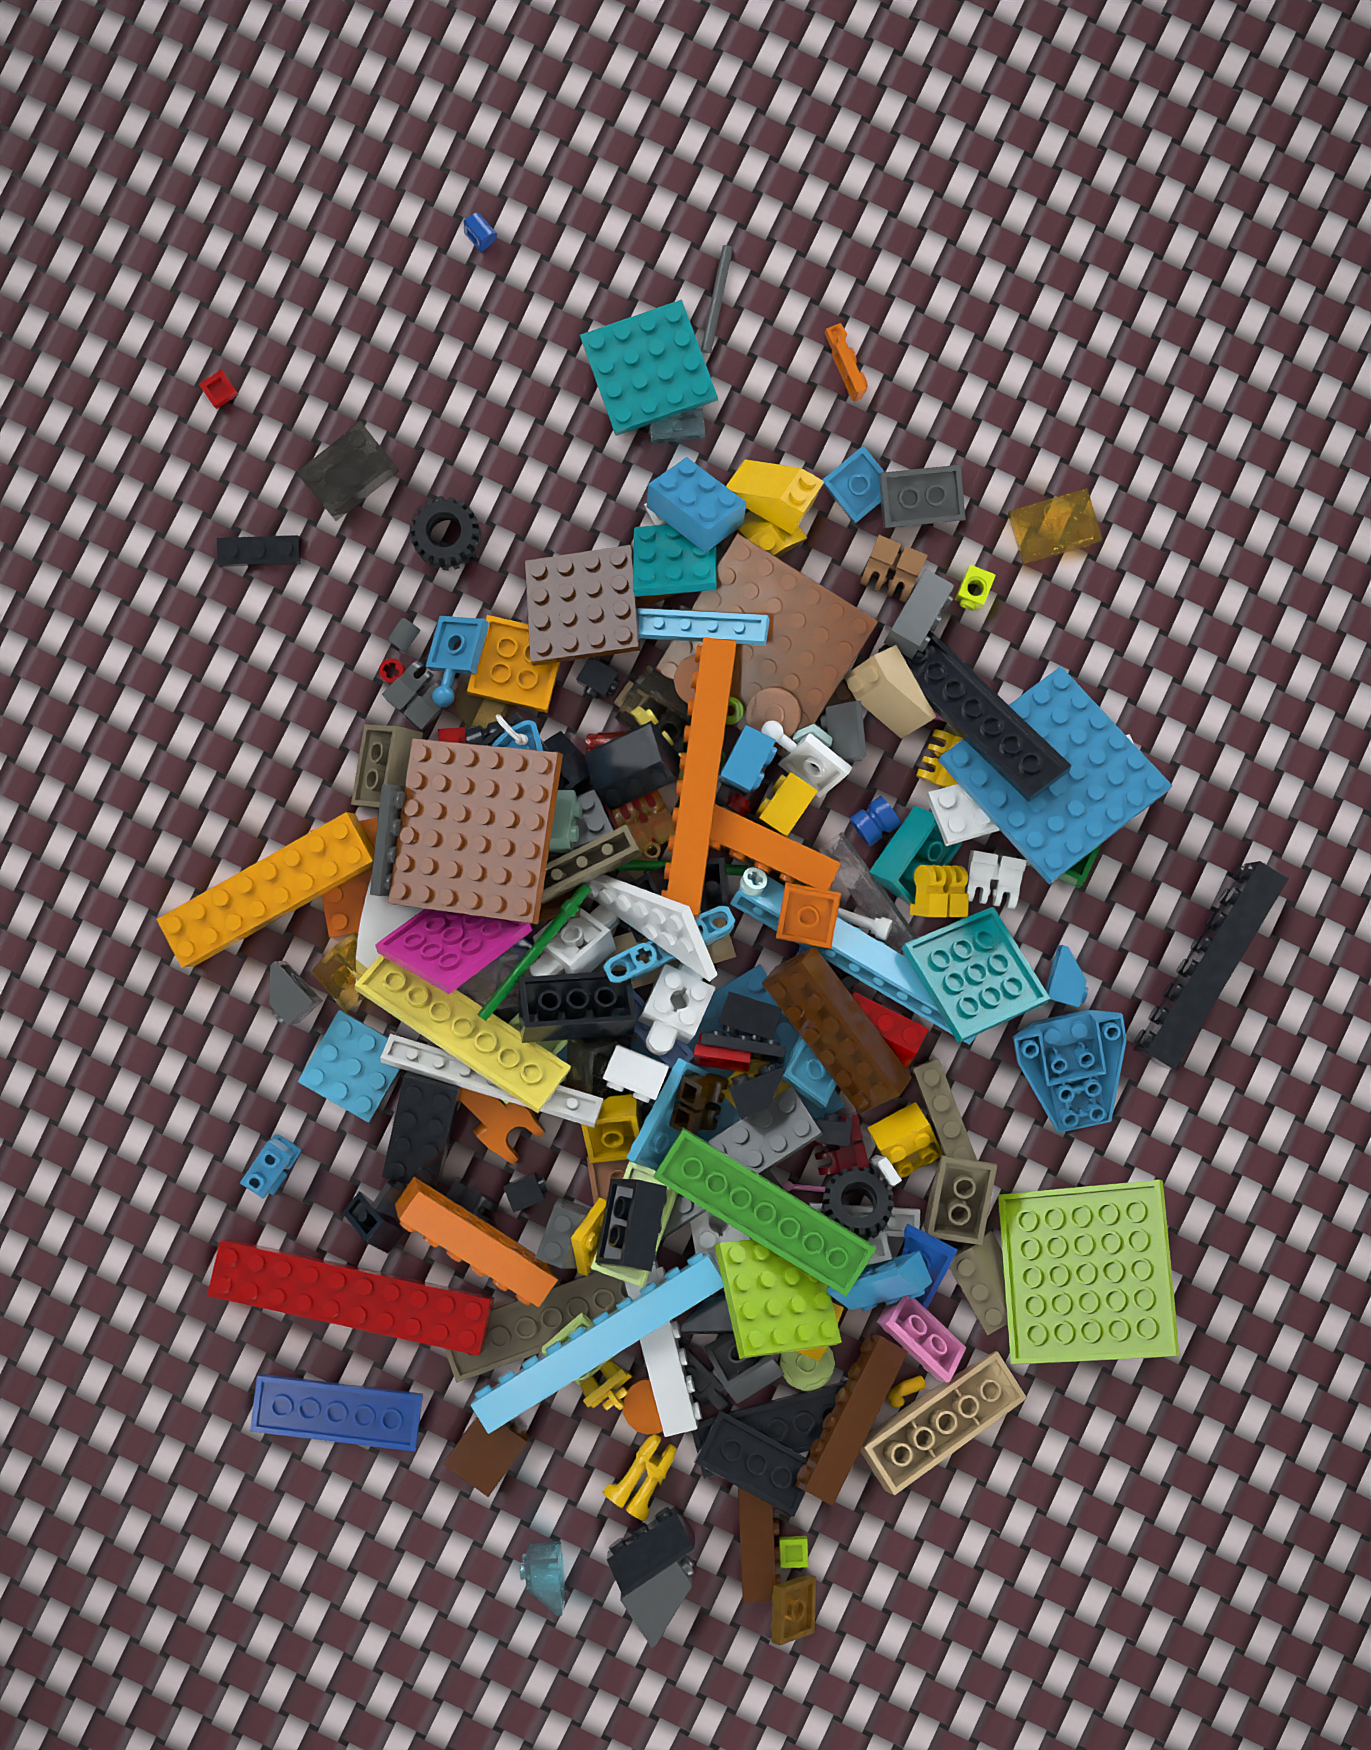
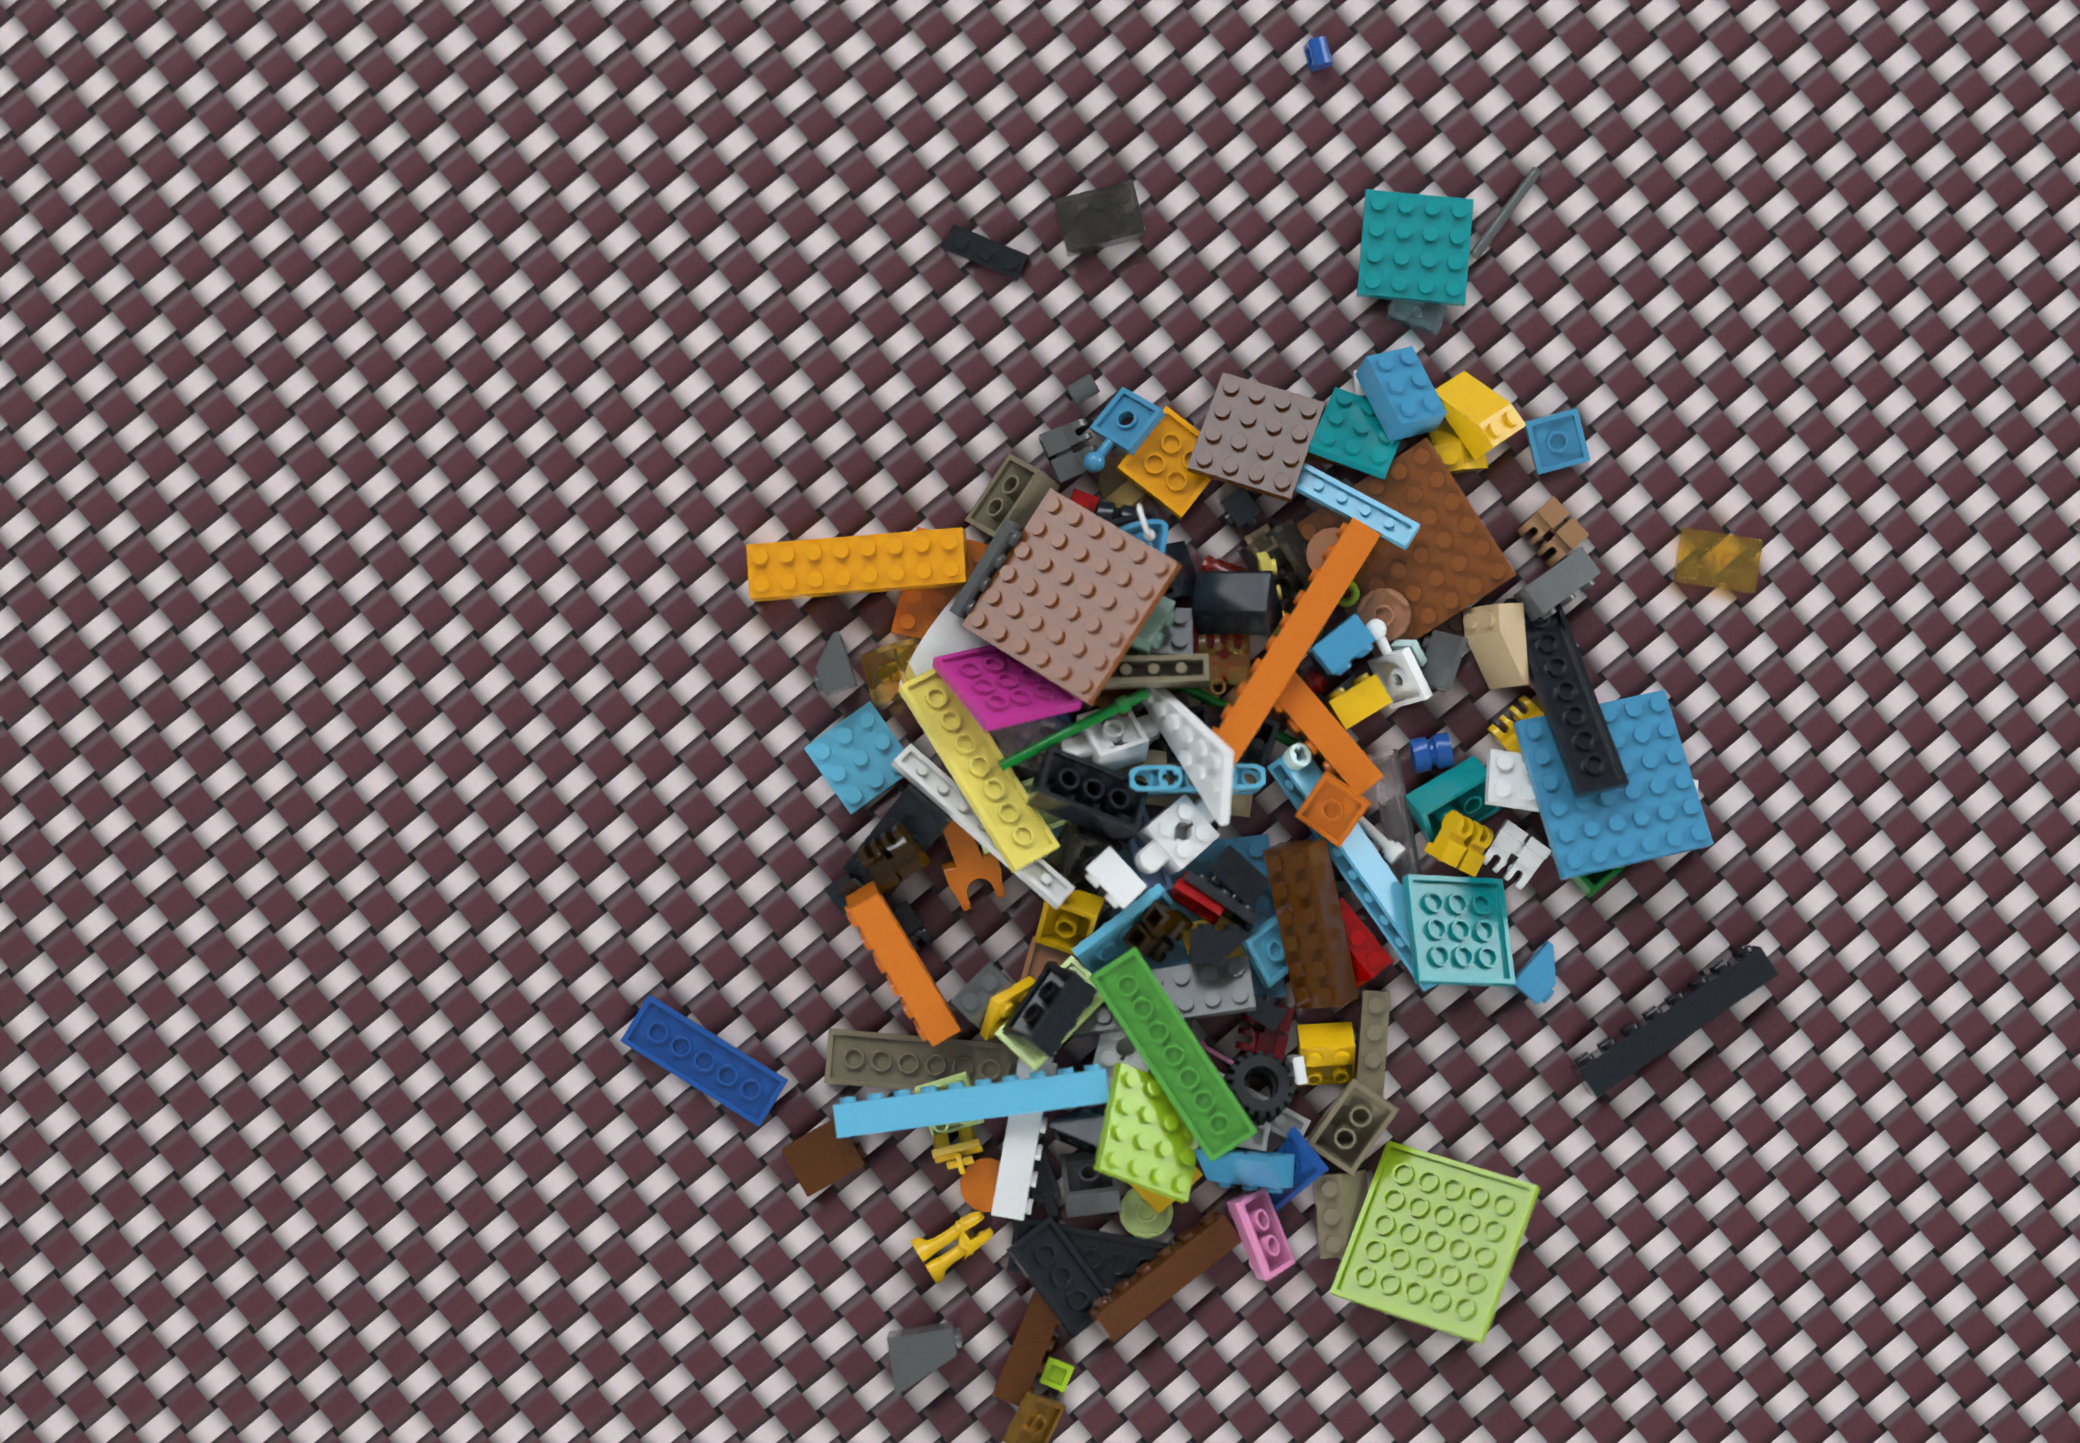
camera: 25 degrees right, 0 degrees up
red plate [199,369,239,409] -> none
red brick [207,1239,495,1356] -> none
dark azure hips [240,1134,301,1199] -> none
black slope [342,1191,405,1254] -> none
red bush [379,658,405,684] -> none
black tyre [410,496,482,571] -> none
black brick [503,1172,548,1213] -> none
clear light blue slope [520,1542,566,1616] -> none
black slope [606,1505,695,1597] -> none
orange hinge [824,323,868,402] -> none
tan slope [860,1351,1027,1496] -> none
dark grey plate [878,465,966,528] -> none
yellow arm [887,1375,926,1408] -> none
neon yellow brick [955,565,996,611] -> none
dark azure wedge [1013,1010,1127,1133] -> none
none -> dark brown legs [858,823,931,894]

